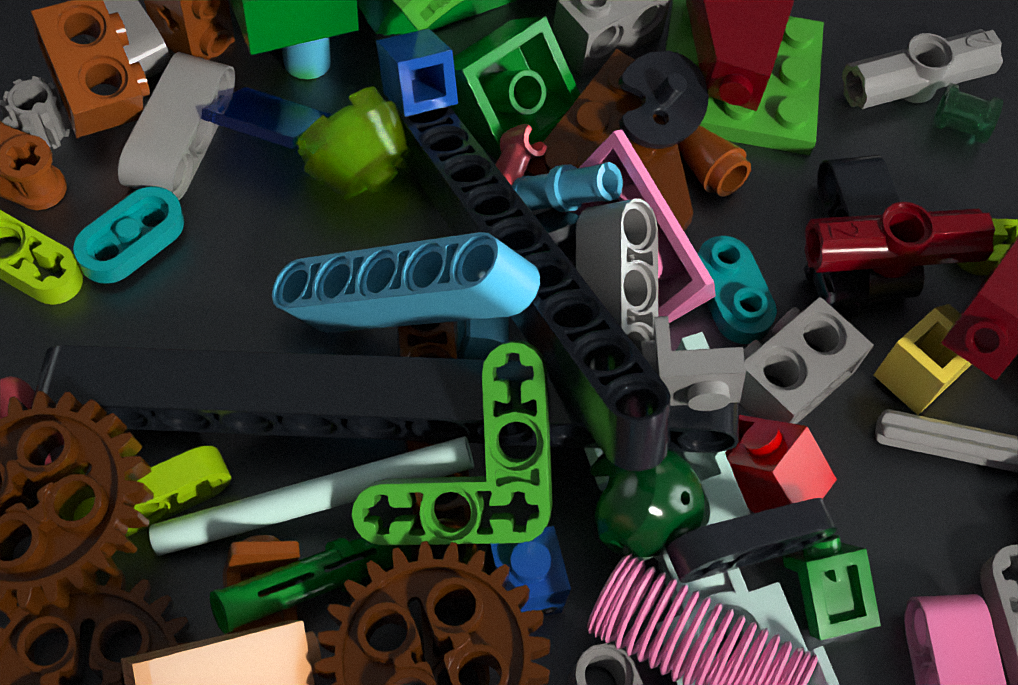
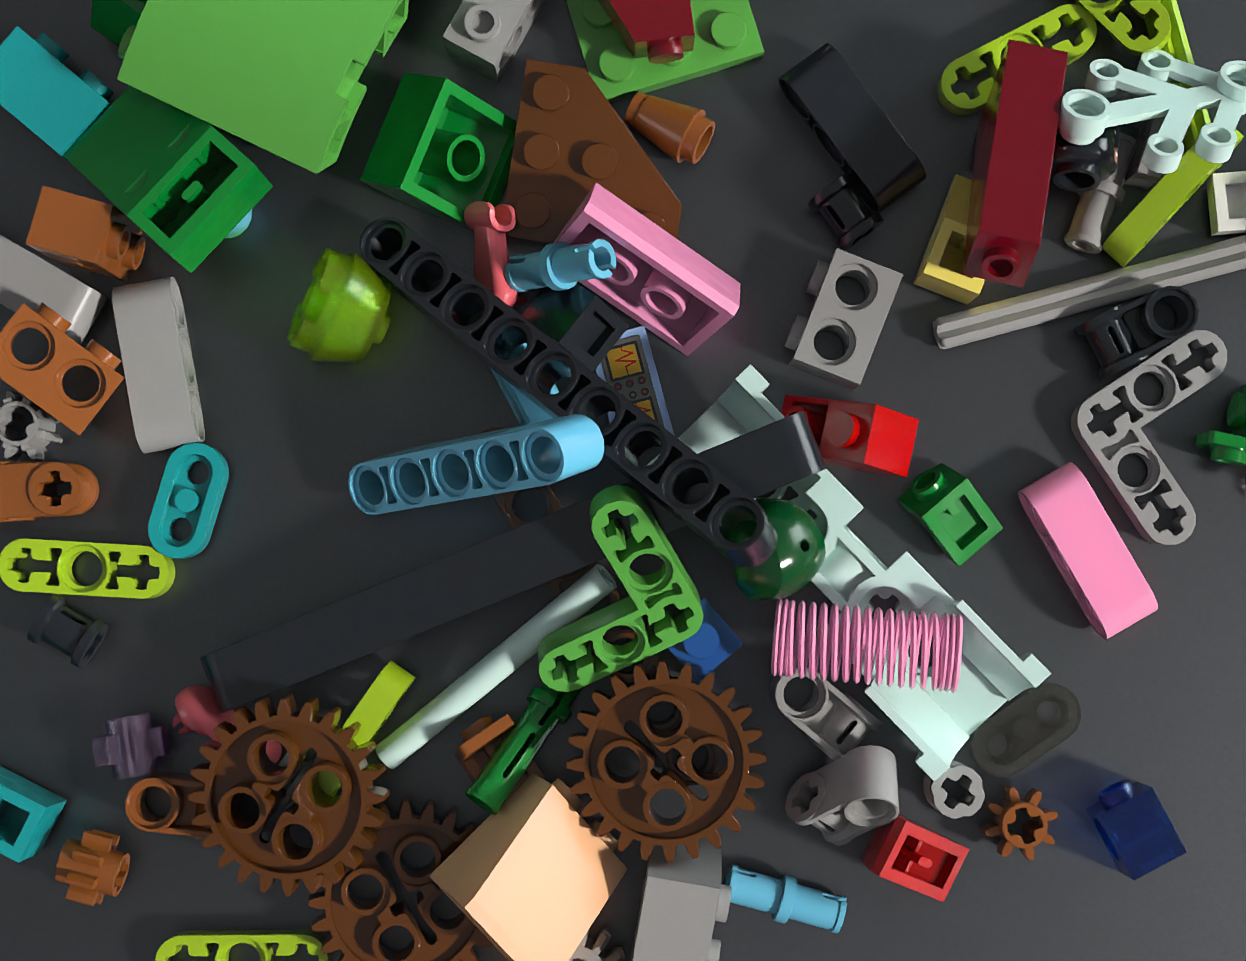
camera: 15 degrees left, 25 degrees up
clear blue piece [201,87,331,148] -> none
blue brick [376,29,458,117] -> none
light grey beam [576,199,658,352] -> none
black piece [618,51,709,149] -> none
light grey bracket [641,316,746,411] -> none
black beam [666,498,837,583] -> none
teal plate [698,236,777,344] -> none
dark red piece [804,202,995,278] -> none

